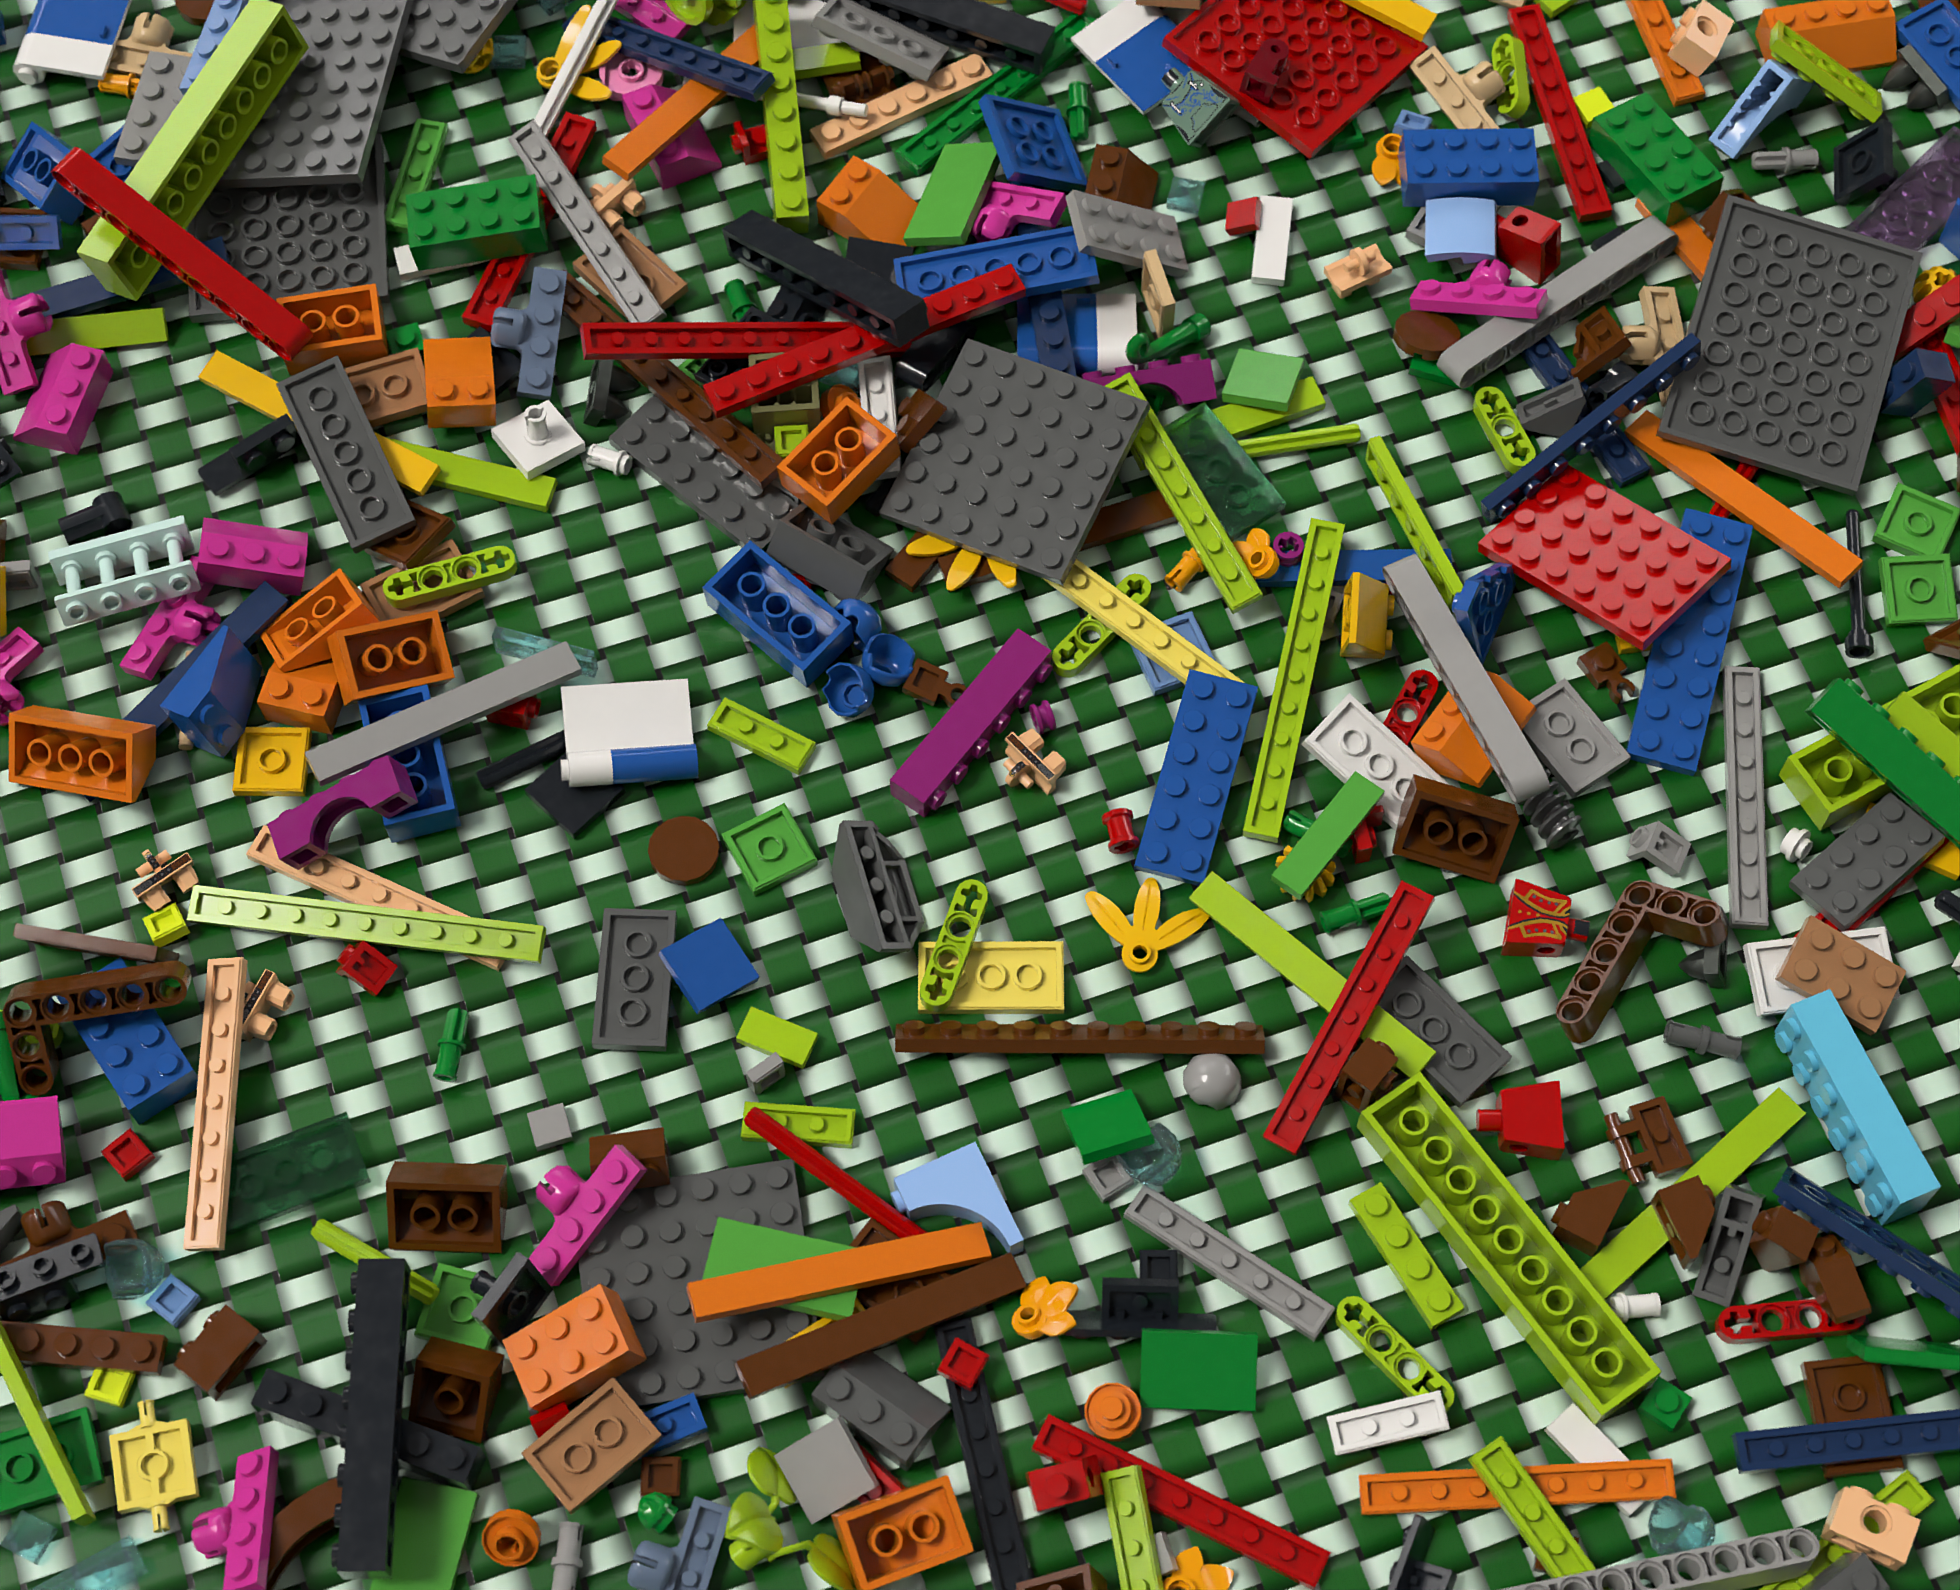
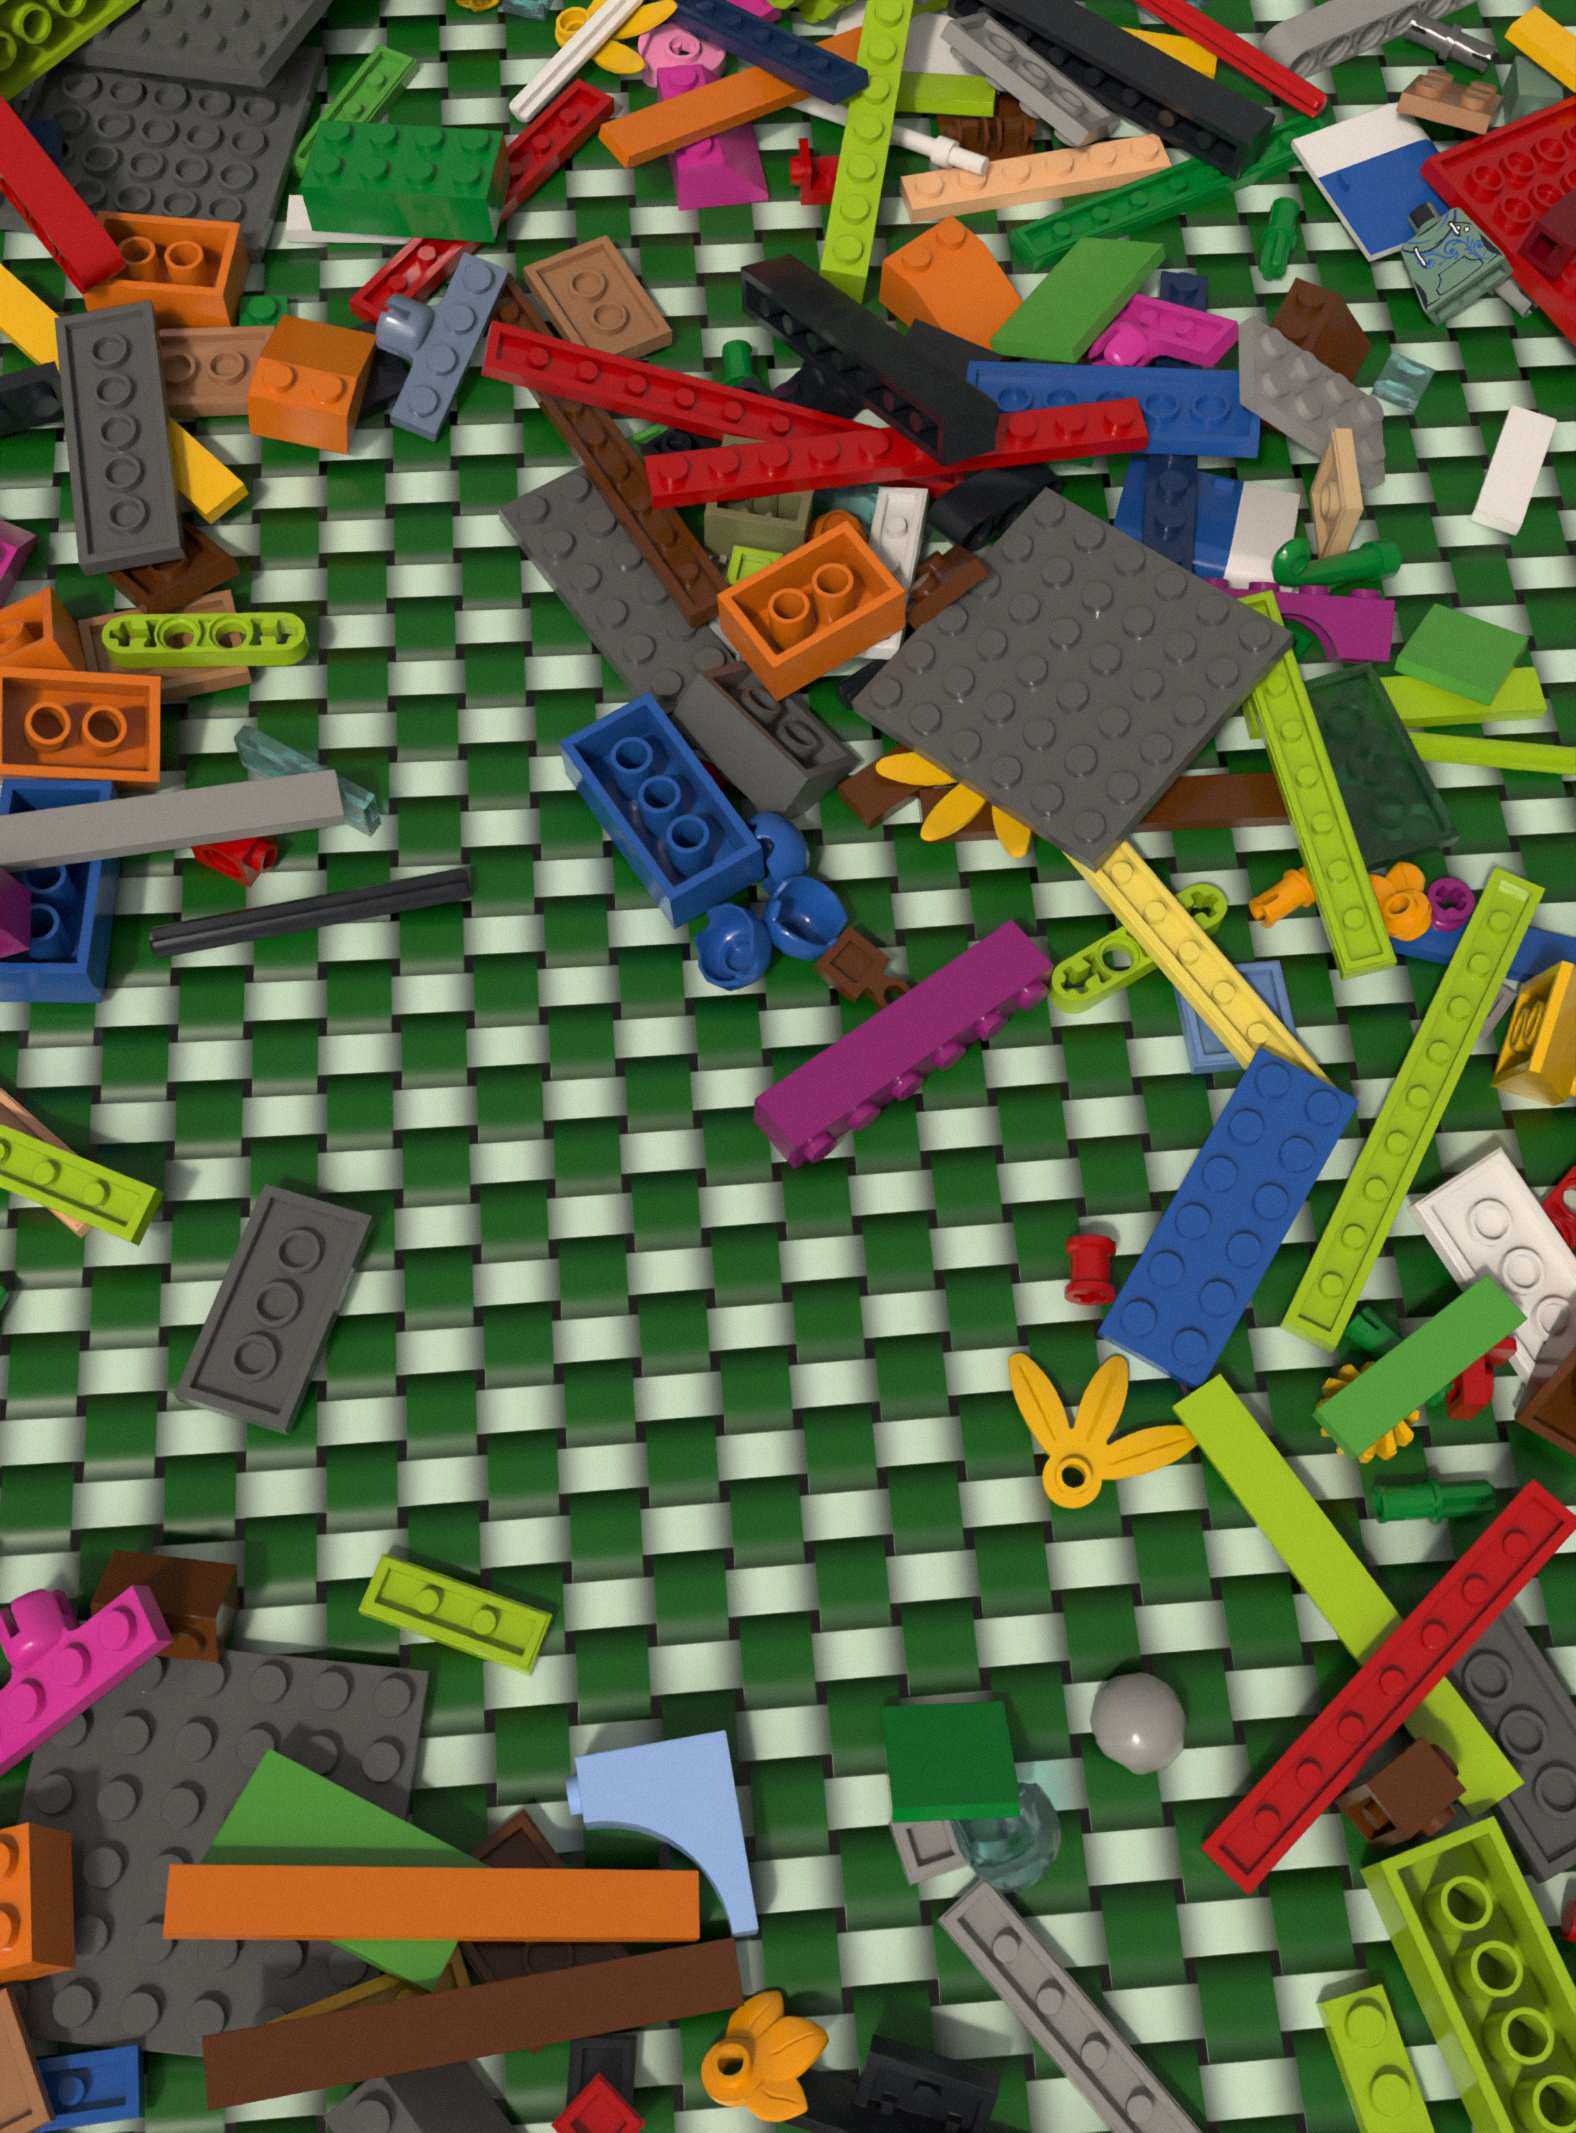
camera: 10 degrees right, 0 degrees up
lime tile [385,437,557,512] -> none
white tile [491,400,586,480] -> none
light grey tile [508,119,667,322] -> none
black tile [524,753,626,839] -> none
light grey tile [527,1103,573,1151] -> none
white door [560,679,698,787] -> none
pearl dark grey tile [583,360,640,427] -> none
white pin [586,444,632,476] -> none
light nougat hips [590,178,646,232] -> none
reddish brown tile [648,816,720,886] -> none
blue tile [658,918,760,1015] -> none
lime tile [707,697,816,775] -> none
bright green tile [721,803,818,897] -> none
lime tile [736,1006,818,1069] -> none
red axle [744,1107,927,1238] -> none
light grey tile [746,1052,786,1095] -> none
dark grey wedge [831,820,924,952] -> none
reddish brown plate [895,1020,1265,1054] -> none
light yellow tile [918,941,1064,1014] -> none
lime beam [920,879,988,1012] -> none
blue plate [978,94,1087,192] -> none
light nougat hips [1003,728,1066,795] -> none
magenta bush [1029,700,1056,735] -> none
black tile [1139,1250,1178,1279] -> none
red tile [1225,196,1262,236] -> none

